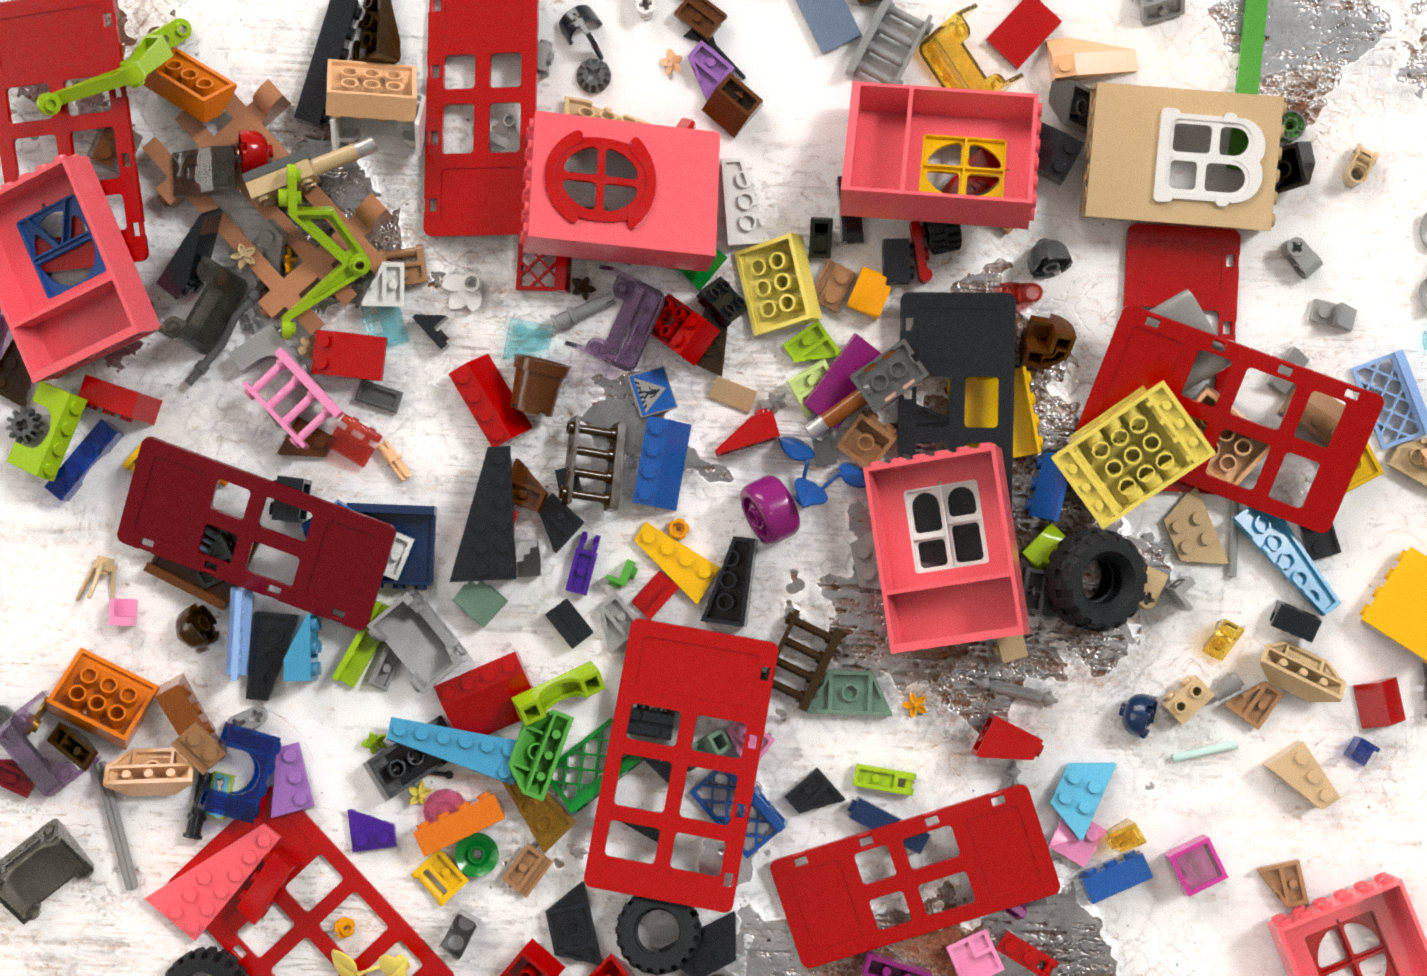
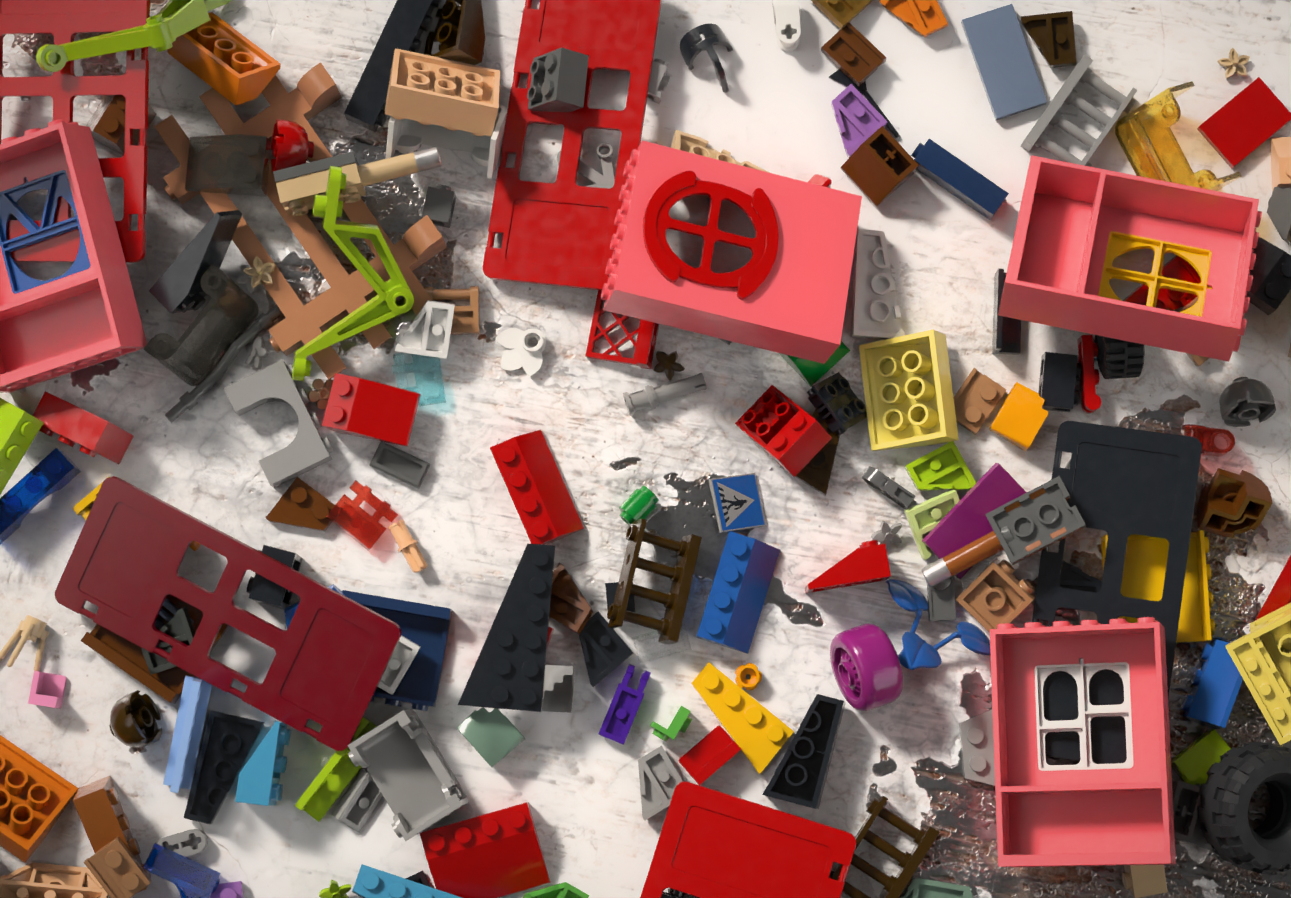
camera: 10 degrees right, 5 degrees down
bright pink fence [242,347,345,449] -> none
light grey wing [252,218,288,276] -> none
light orange plant [284,246,298,272] -> none
black slope [412,314,450,352] -> none
clear light blue wing [502,317,554,359] -> none
reddish brown piece [509,353,571,417] -> none
lime arch [511,661,606,726] -> none
black panel [545,599,593,649] -> none
clear purple windscreen [564,265,665,371] -> none
dark grey gear [576,58,611,93] -> none
light nougat plant [660,49,683,75] -> none
tan slope [709,376,757,413] -> none
pearl dark grey slope [809,217,833,259] -> none
none -> dark grey brick [422,184,456,228]
none -> dark grey slope [527,47,589,112]
none -> green brick [619,486,659,525]
none -> dark grey piece [862,466,915,509]
none -> dark blue brick [911,138,1009,220]

